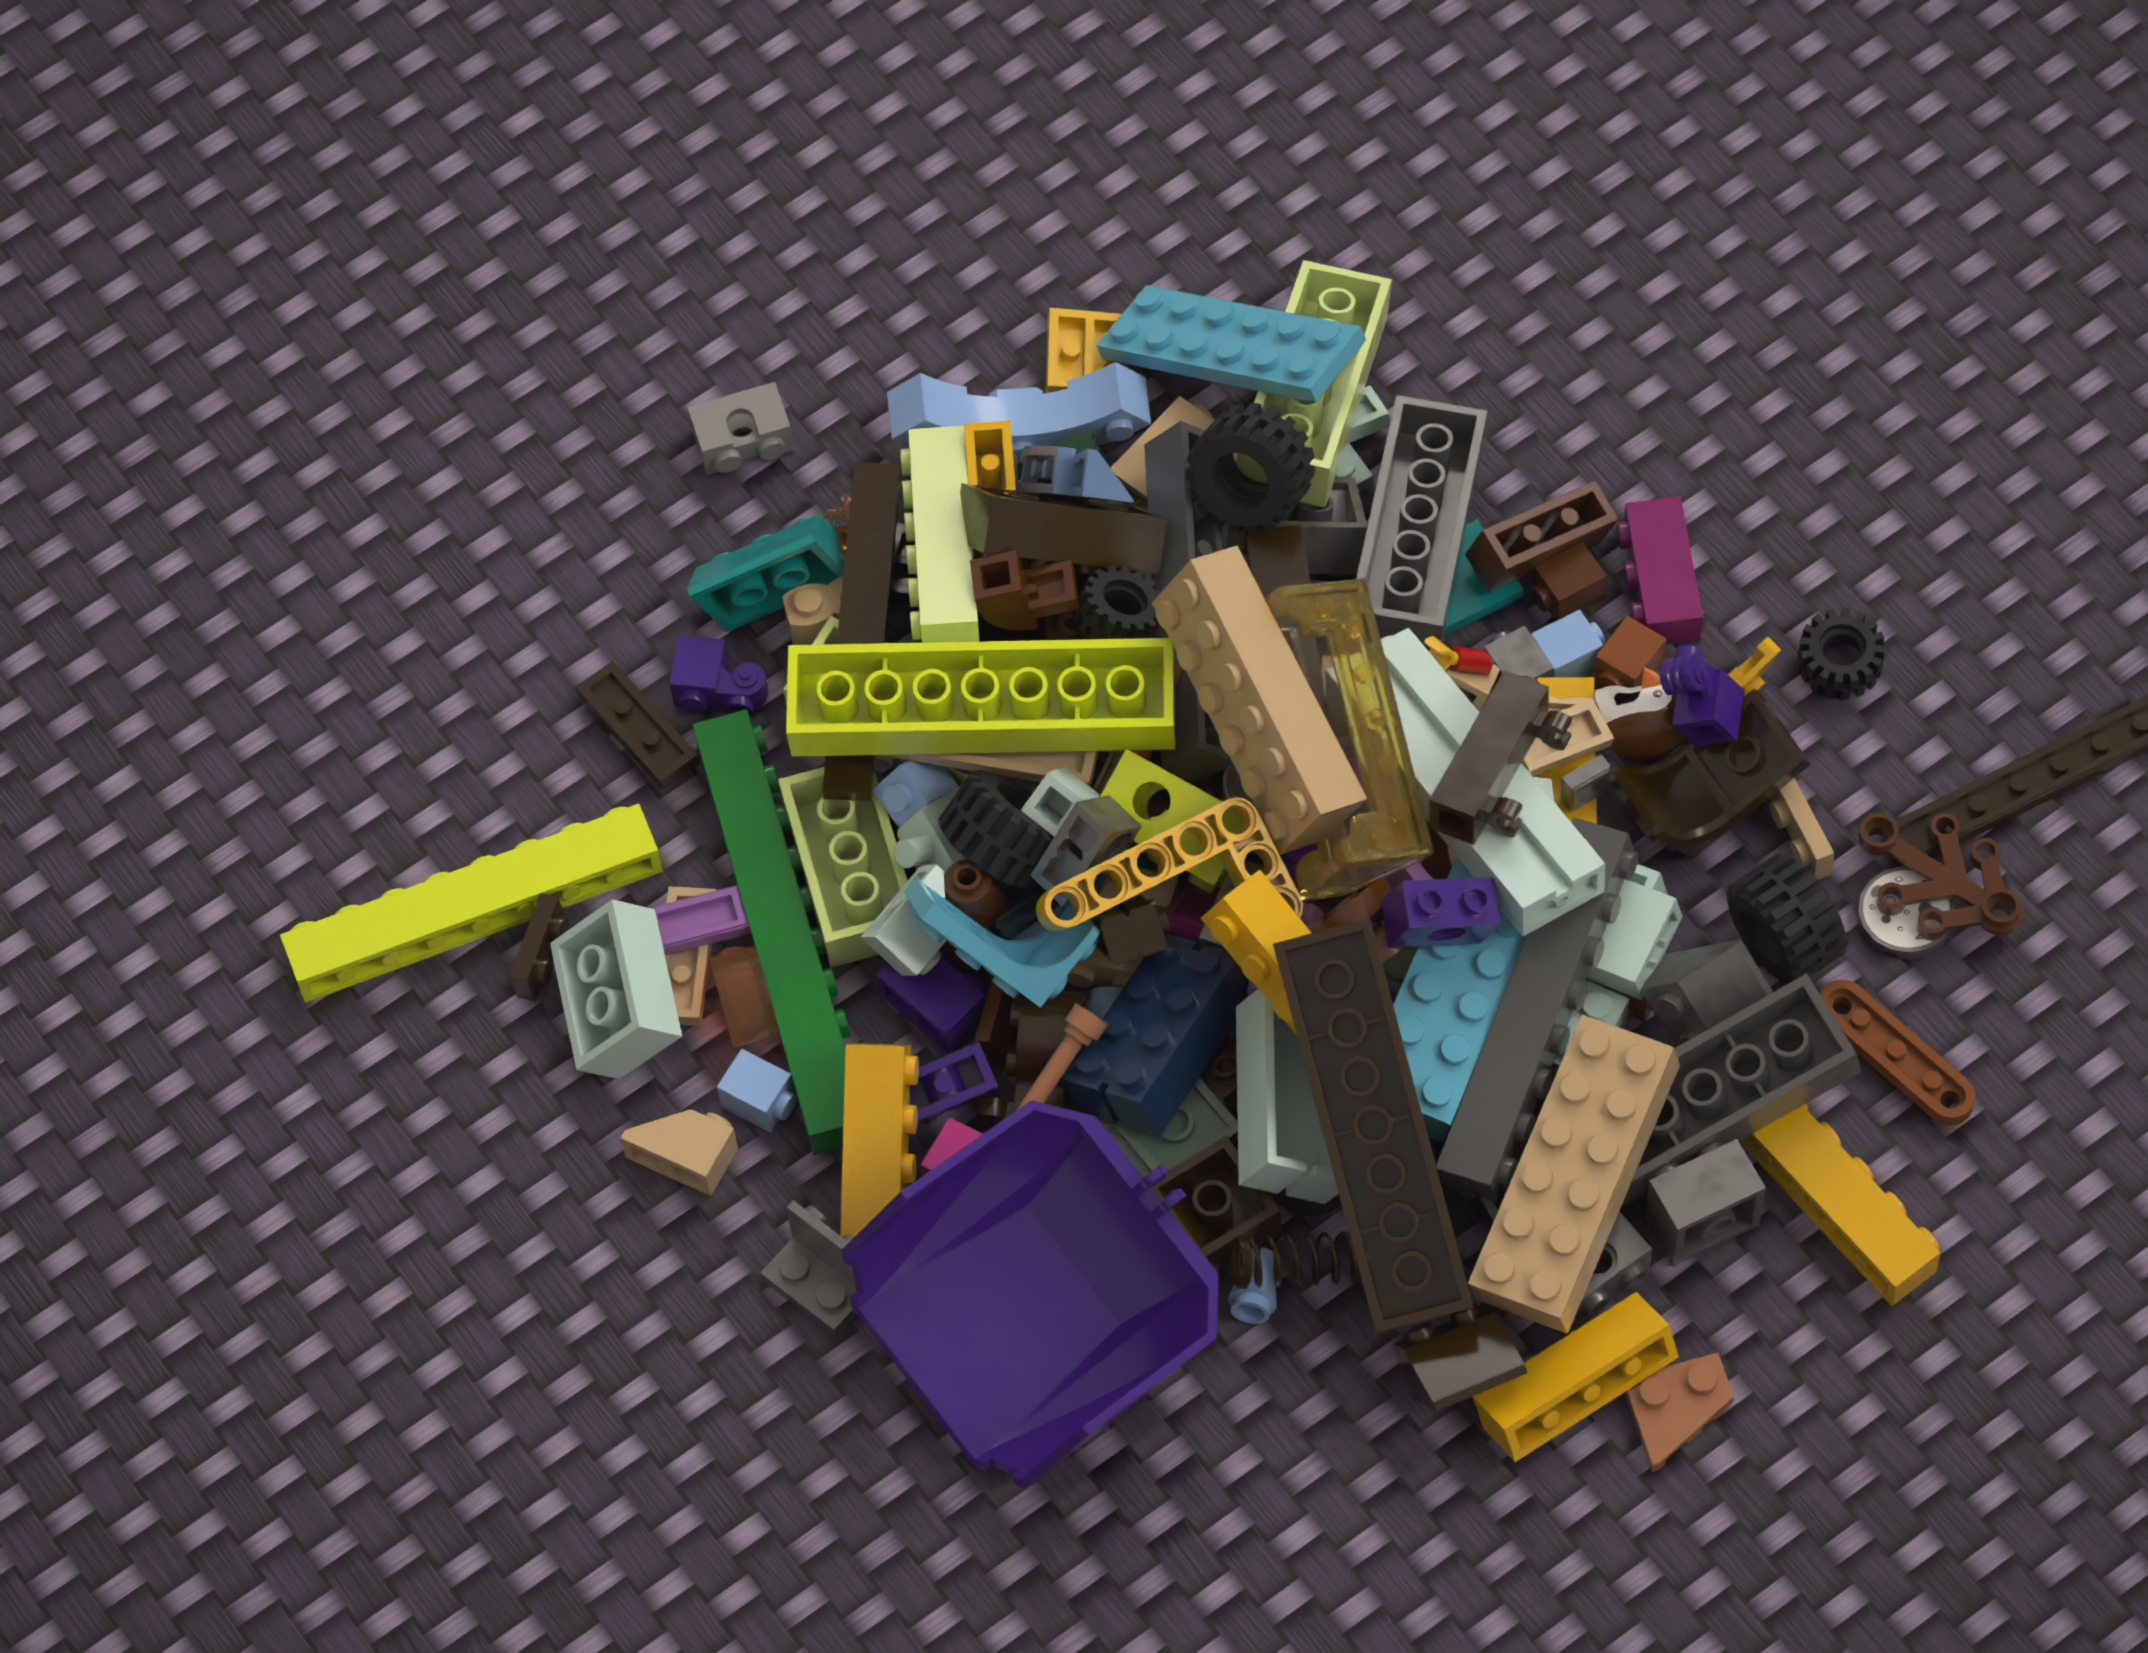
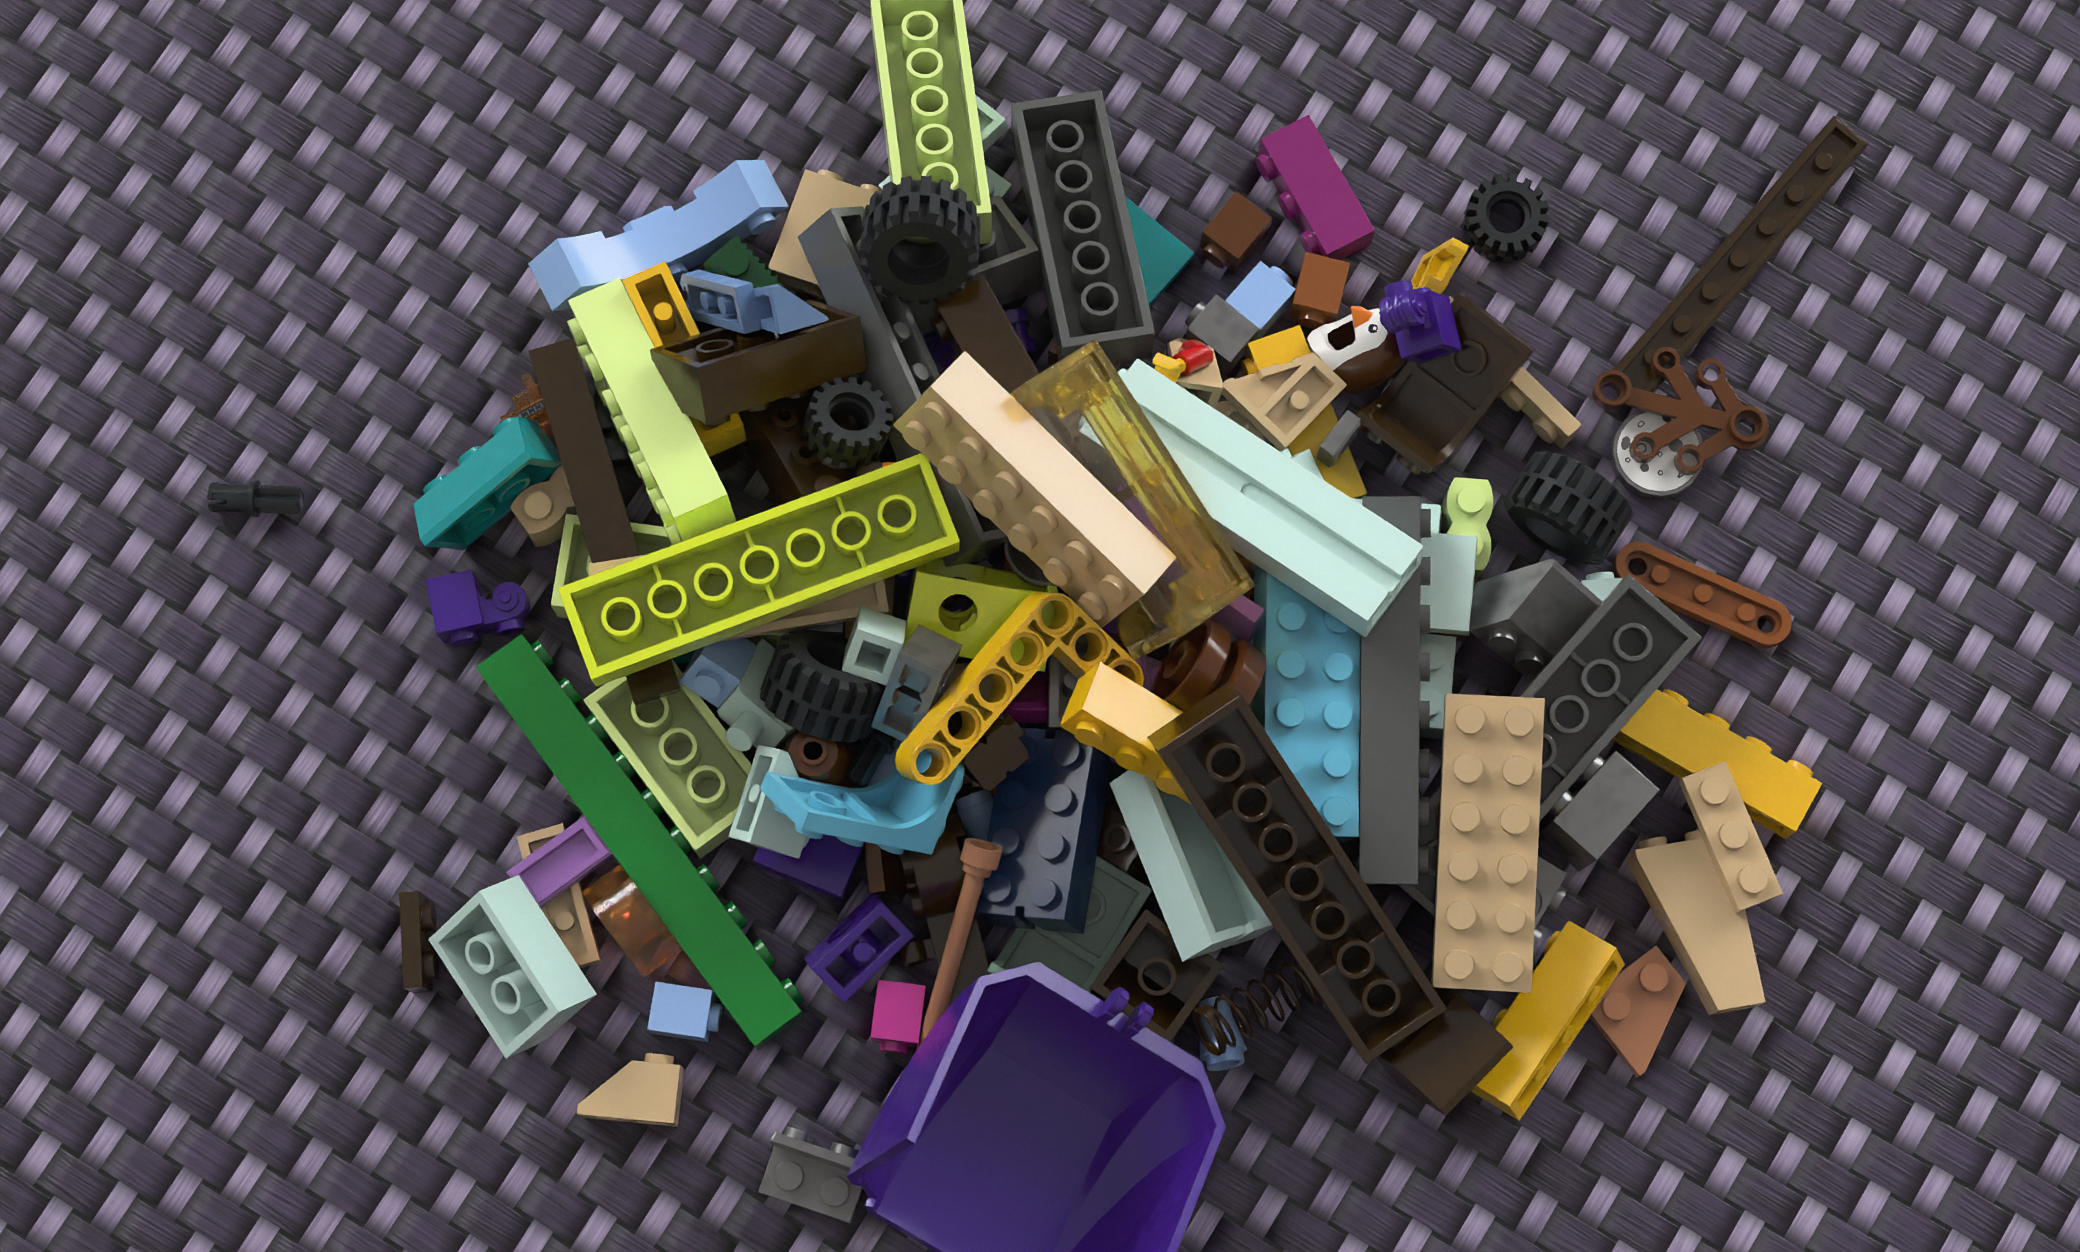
camera: 30 degrees left, 15 degrees up
neon yellow brick [280,804,663,1003] -> none
dark brown plate [576,661,700,790] -> none
light grey brick [687,382,794,475] -> none
yellow brick [840,1043,919,1238] -> none
reddish brown brick [970,550,1080,631] -> none
yellow wing [1045,308,1122,393] -> none
medium azure plate [1096,285,1366,402] -> none
dark purple brick [1381,878,1501,947] -> none
dark brown brick [1429,670,1572,845] -> none
reddish brown brick [1465,481,1619,593] -> none
none -> black axle [207,480,304,517]
none -> yellowish green brick [1441,477,1493,582]
none -> tan slope [1627,830,1766,1016]
none -> tan plate [1678,761,1783,913]

